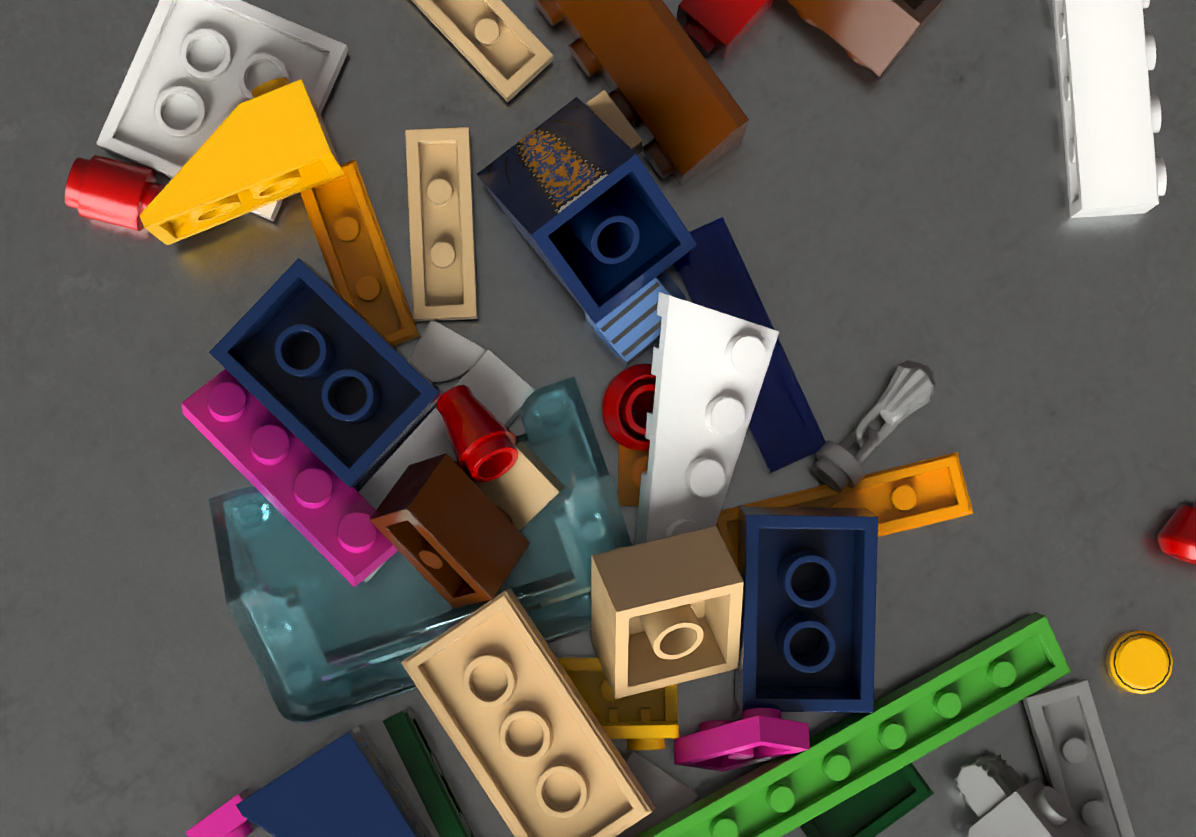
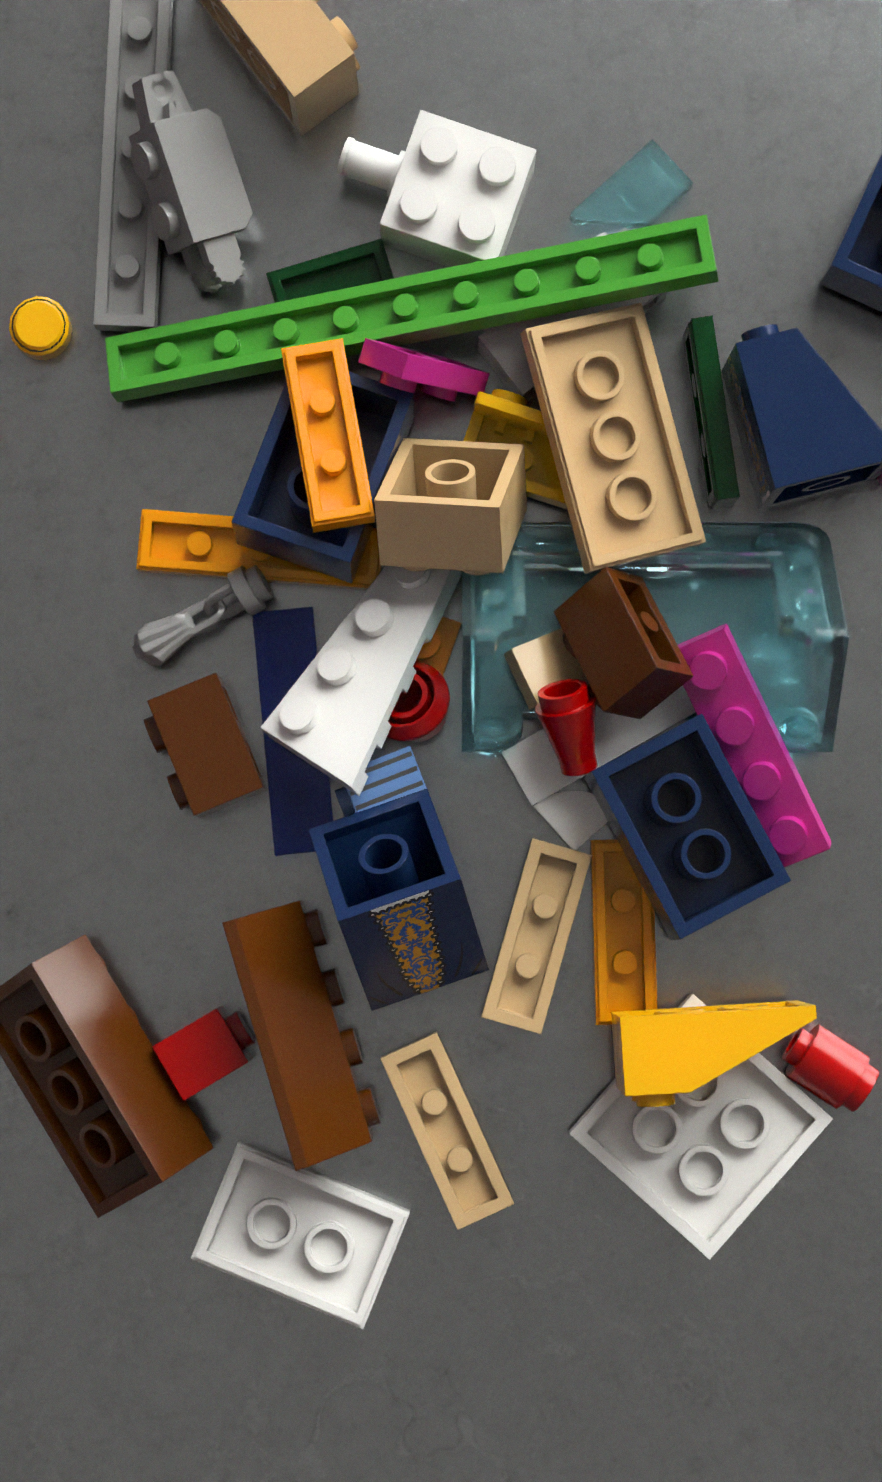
camera: 160 degrees left, 0 degrees up
tan tile [587,90,643,155] -> none
none -> reddish brown brick [144,673,267,818]
none -> light orange tile [281,338,375,533]

